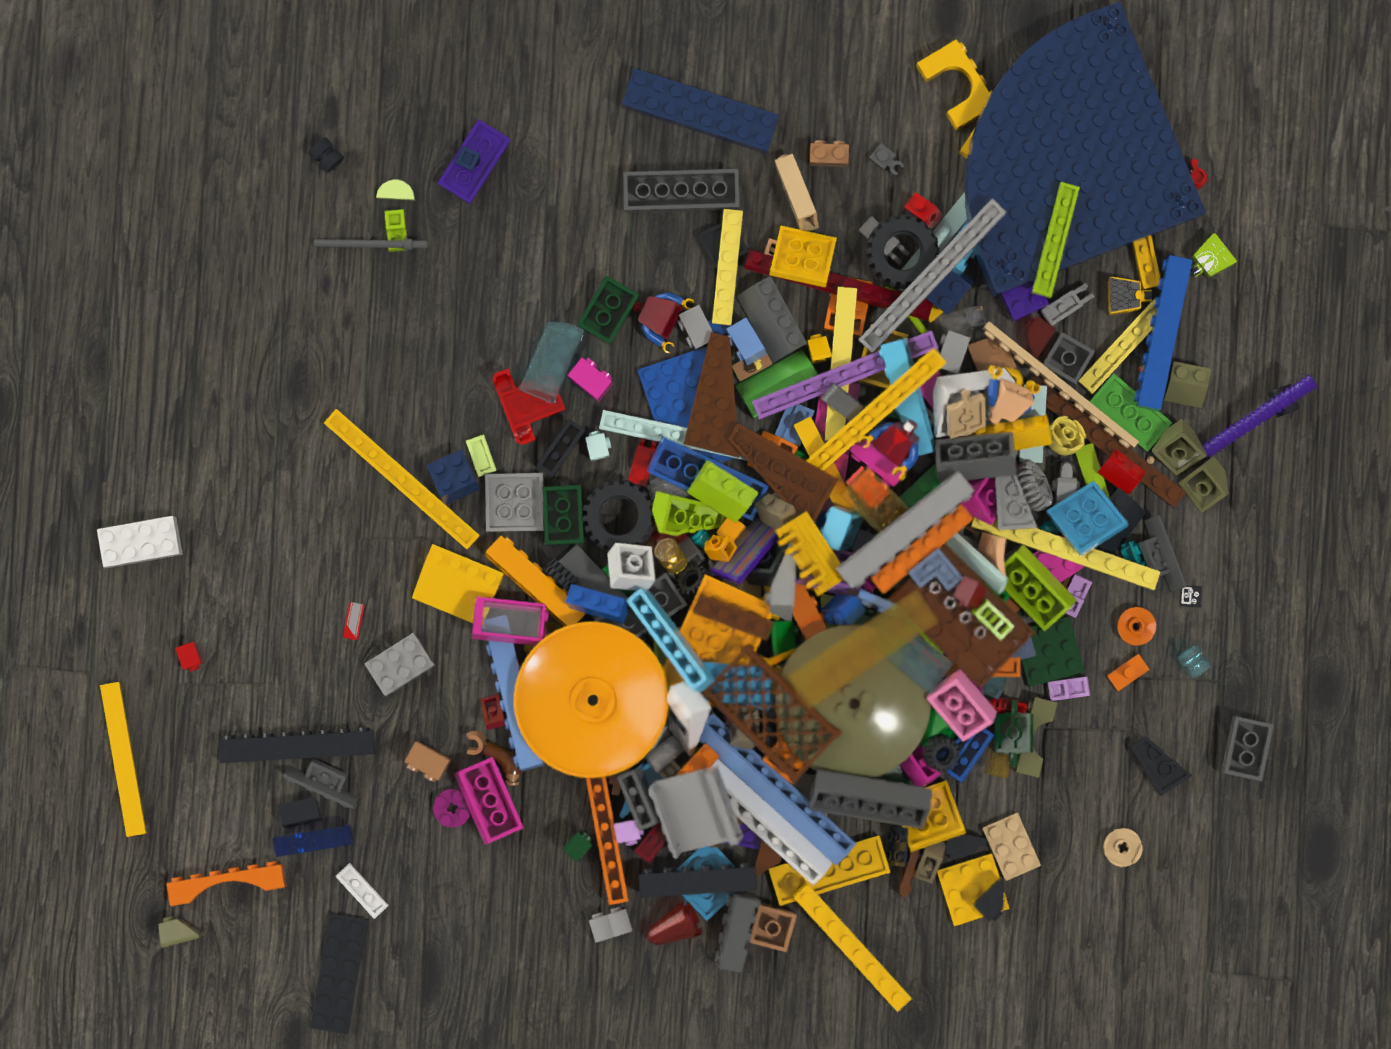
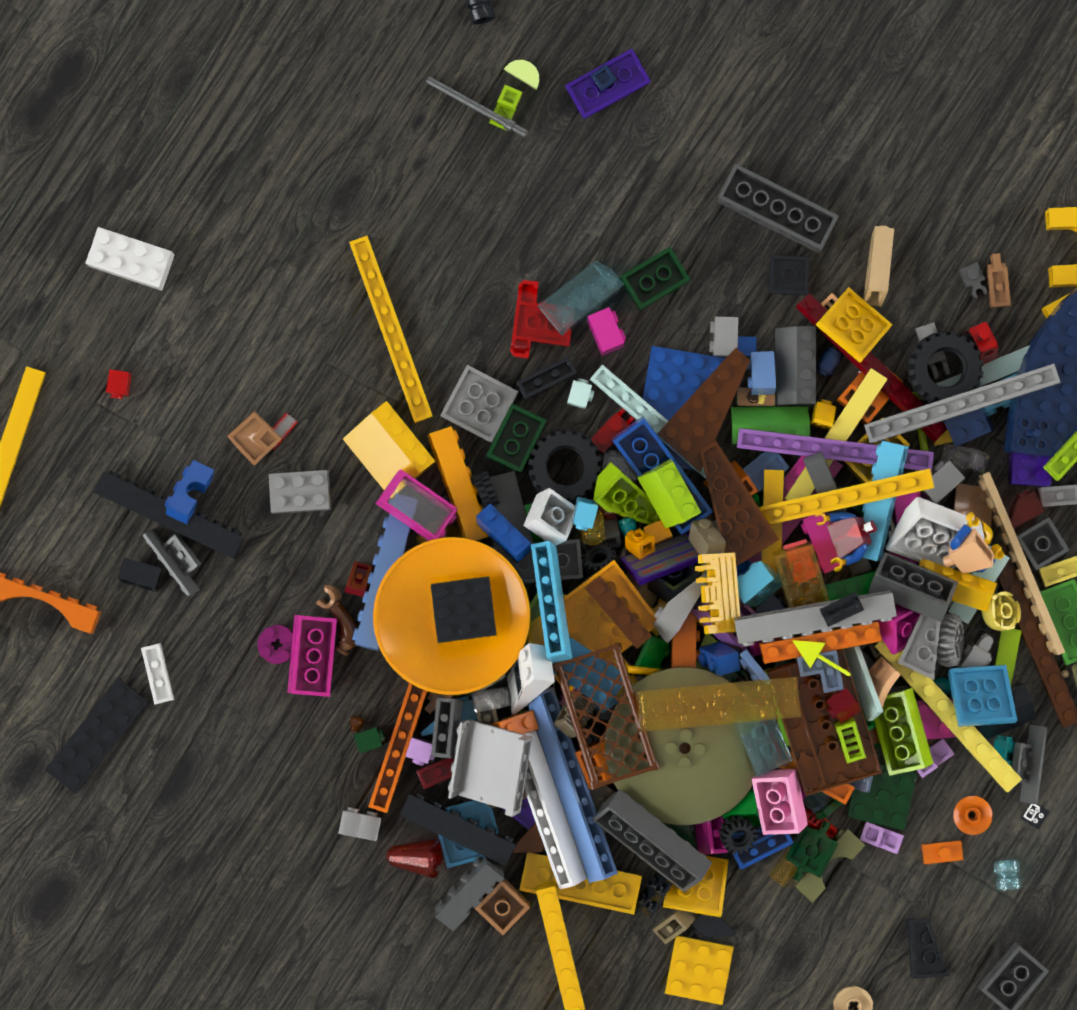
camera: 25 degrees right, 0 degrees up
clear blue arch [273,825,354,857] -> none
medium nougat brick [404,741,452,782] -> none
dark blue brick [427,449,480,505] -> none
yellowish green tile [466,435,497,477] -> none
dark blue brick [622,68,779,155] -> none
dark red torso [634,292,694,353] -> none
light yellow plate [712,209,743,326] -> none
medium nougat brick [809,140,849,167] -> none
reddish brown hinge [897,848,922,897] -> none
tan plate [946,389,986,439] -> none
black slope [972,877,1004,922] -> none
tan plate [982,812,1041,881] -> none
red brick [1098,449,1146,495] -> none
none -> blue arch [164,460,214,524]
none -> medium nougat plate [227,411,282,466]
none -> reddish brown hinge [350,716,364,732]
none -> black plate [431,576,497,643]
none -> medium azure slope [572,496,598,531]
none -> neon yellow piece [792,640,851,676]
none -> dark green tile [815,792,853,820]
none -> dark blue brick [816,347,842,377]
none -> black hinge [819,592,864,627]
none -> medium nougat hinge [987,253,1011,308]

